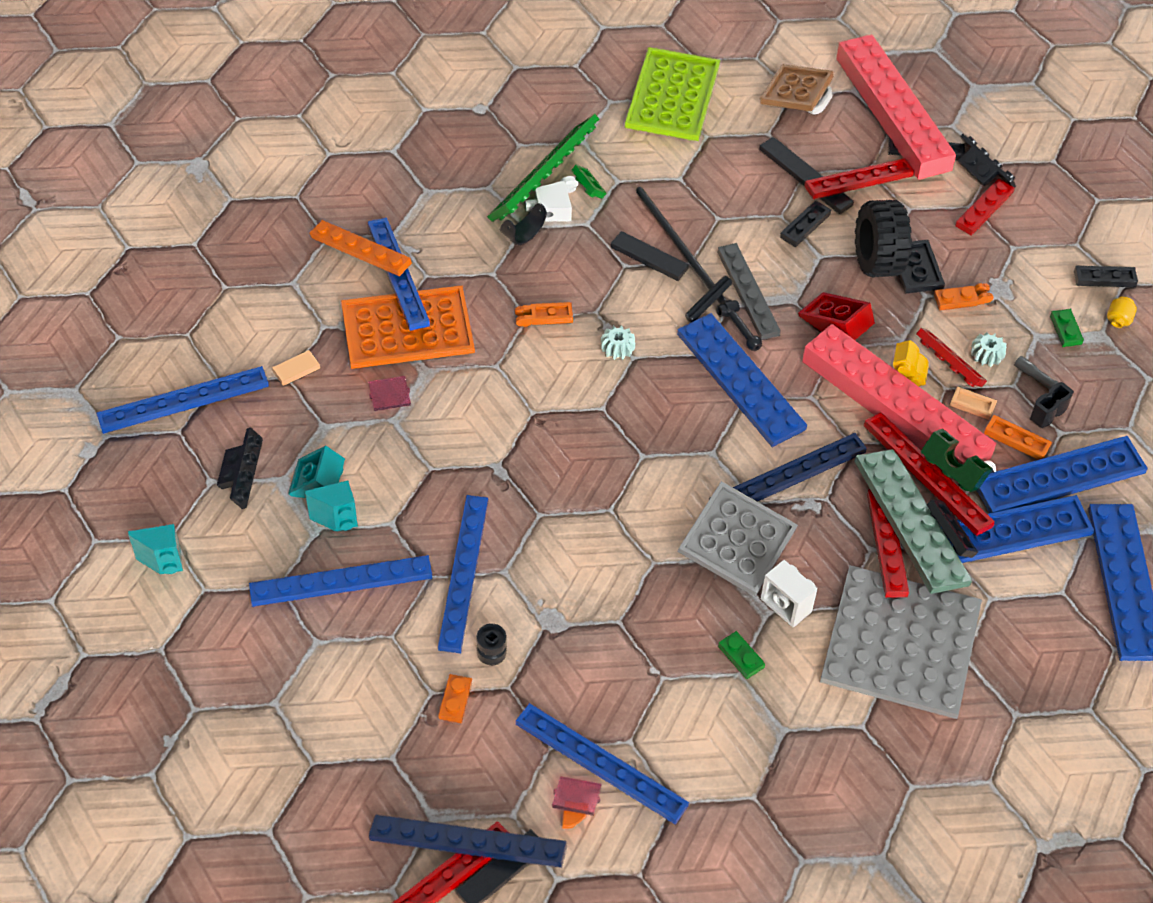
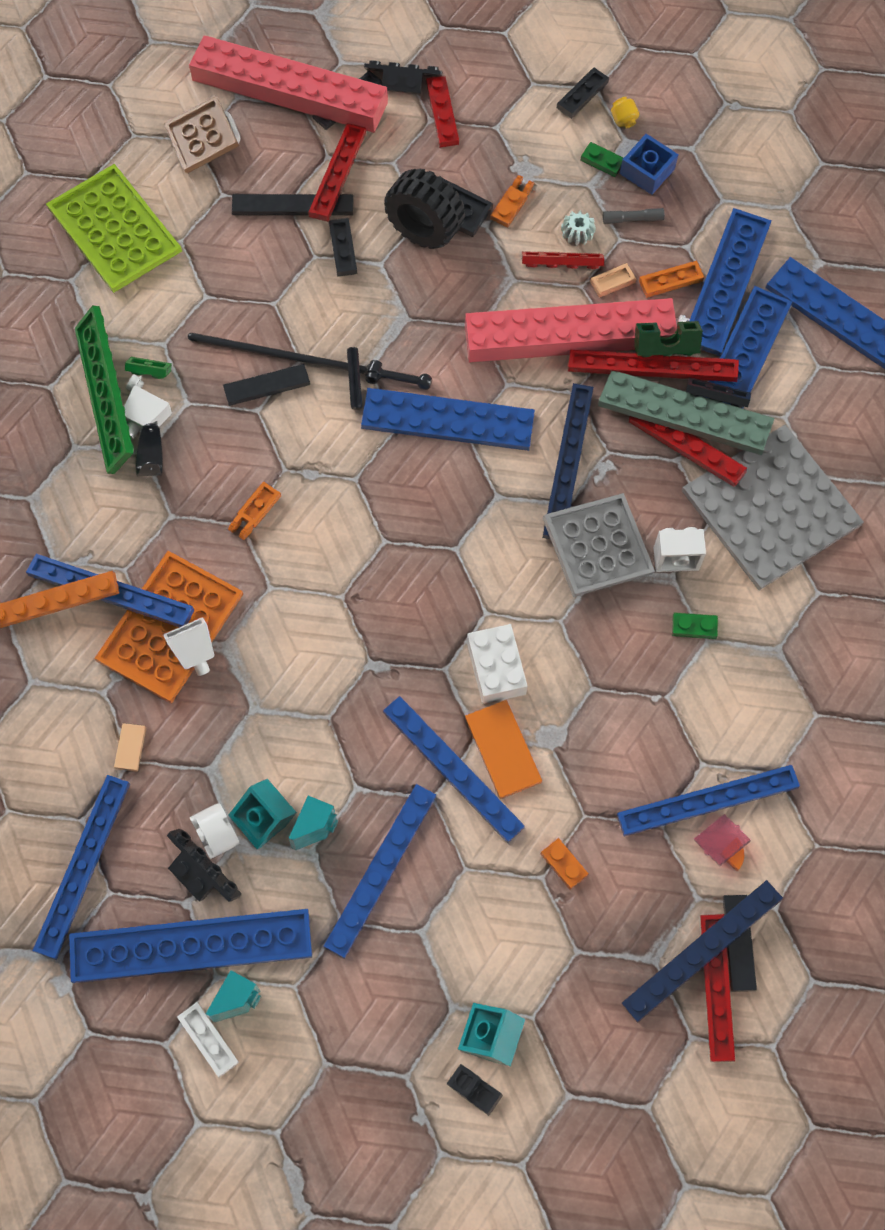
camera: 50 degrees left, 15 degrees up
clear pink piece [369,376,411,411] -> none
black wheel [476,623,507,666] -> none
light aqua gear [601,325,636,360] -> none
dark grey plate [717,243,781,340] -> none
red slope [798,292,875,340] -> none
yellow brick [893,340,929,386] -> none
black brick [1030,382,1074,428] -> none
none -> blue plate [69,909,312,983]
none -> white torso [163,617,214,676]
none -> white plate [177,1002,239,1078]
none -> white brick [190,802,240,859]
none -> black slope [447,1064,503,1116]
none -> teal slope [458,1003,526,1067]
none -> orange tile [465,700,542,799]
none -> white brick [467,624,528,704]
none -> blue brick [620,134,679,195]

